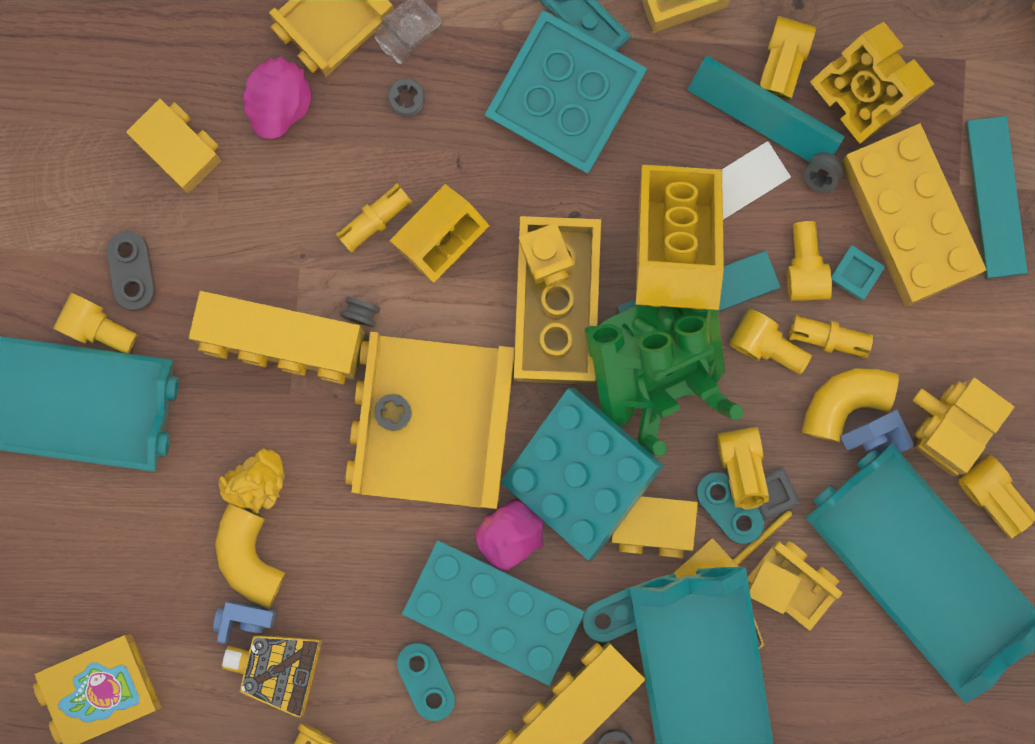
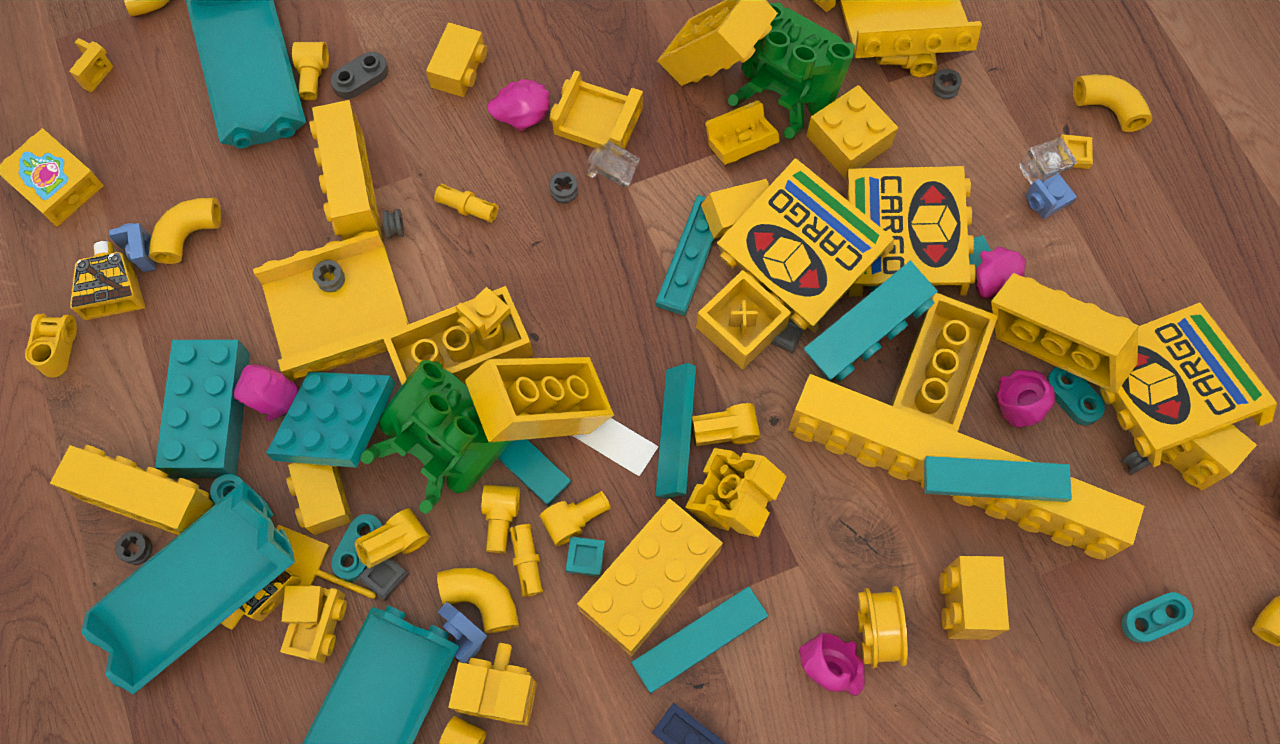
camera: 60 degrees right, 15 degrees down
yellow hair [219,448,285,514] -> none
yellow brick [390,184,490,283] -> none
teal plate [397,643,455,721] -> none
teal plate [485,10,648,174] -> none
dark grey bush [804,152,844,193] -> none

